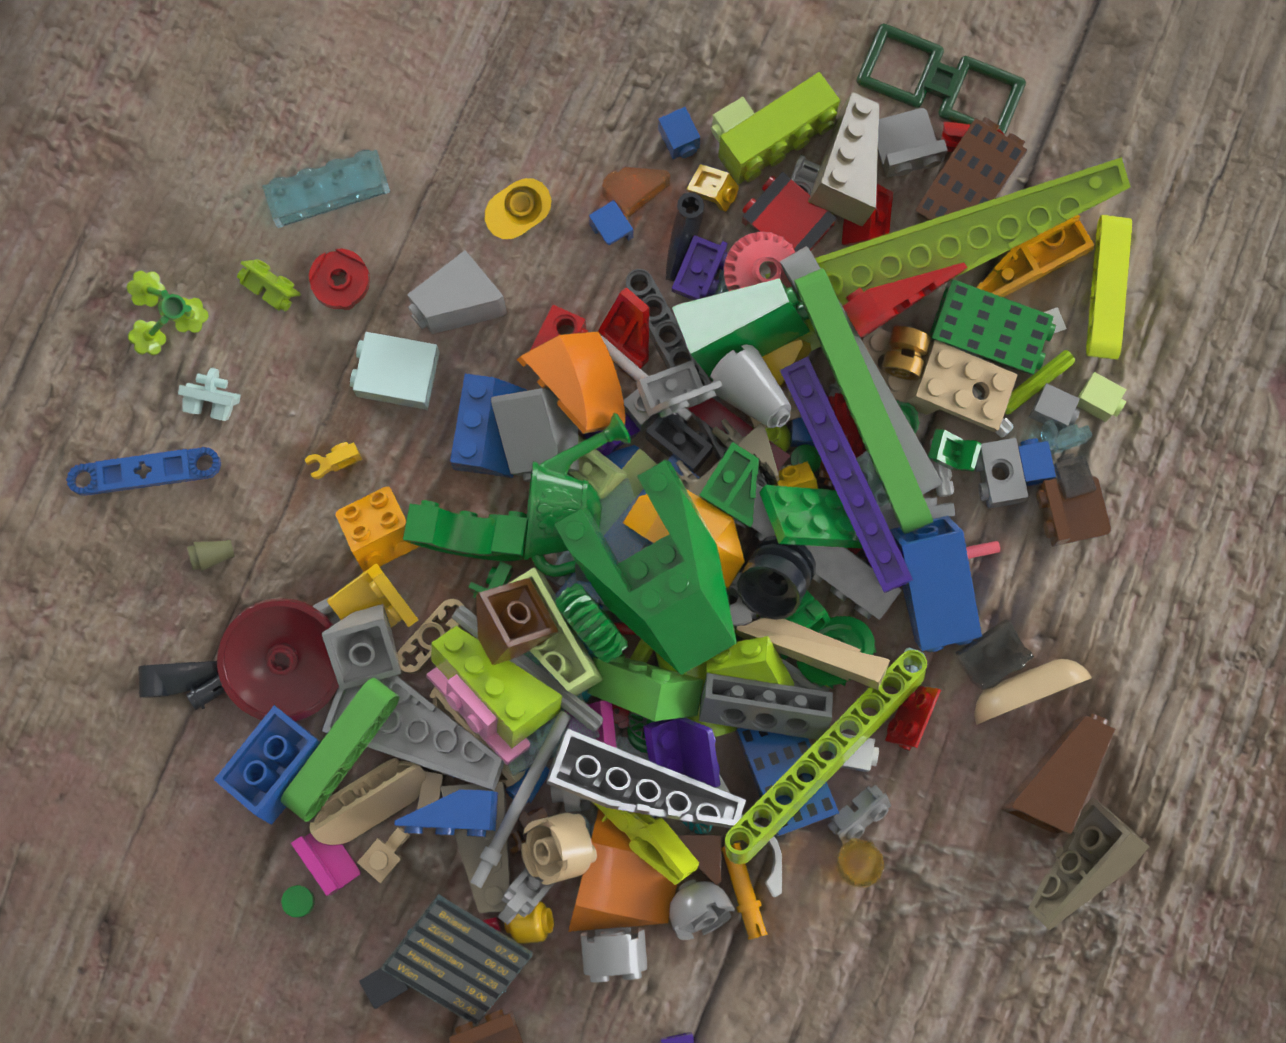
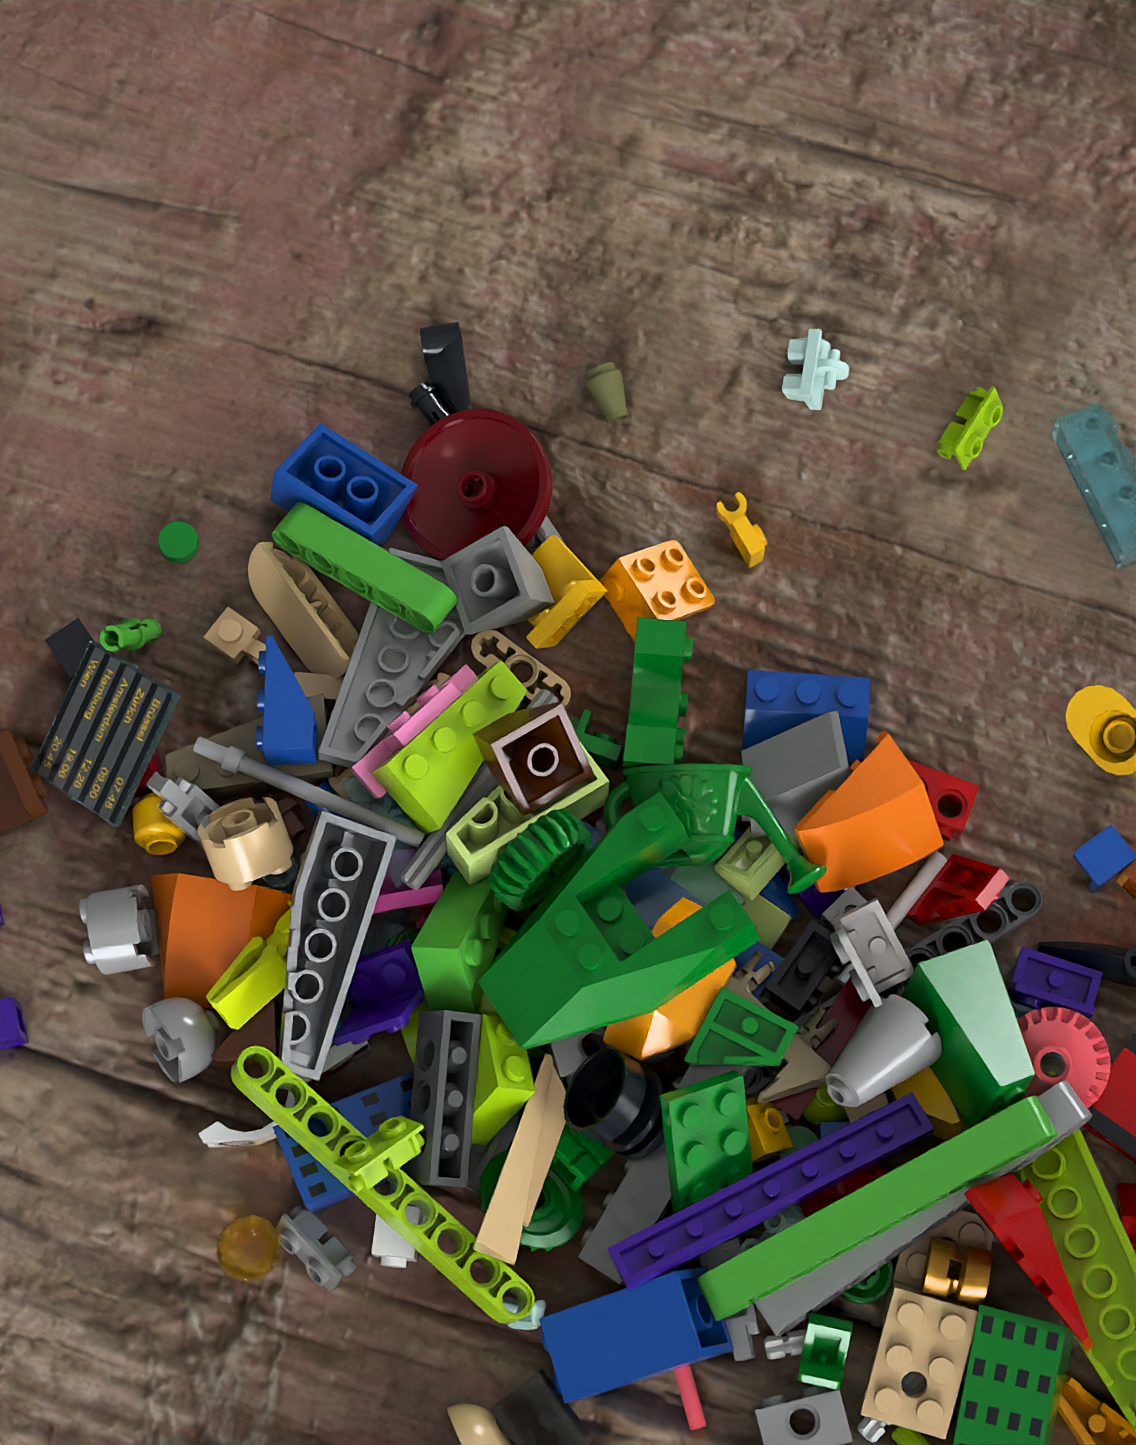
camera: 90 degrees right, 5 degrees down
blue piece [66,447,221,496] -> none
lime plant [126,271,209,356] -> none
dark pink panel [291,833,361,896] -> none
red plate [309,248,370,310] -> none
light aqua brick [350,332,440,410] -> none
light grey slope [407,250,507,334] -> none
light orange pin [721,842,768,940] -> none
red hinge [885,686,941,751] -> none
none -> bright green pin [100,618,161,652]
none -> lime hinge [332,1116,425,1193]

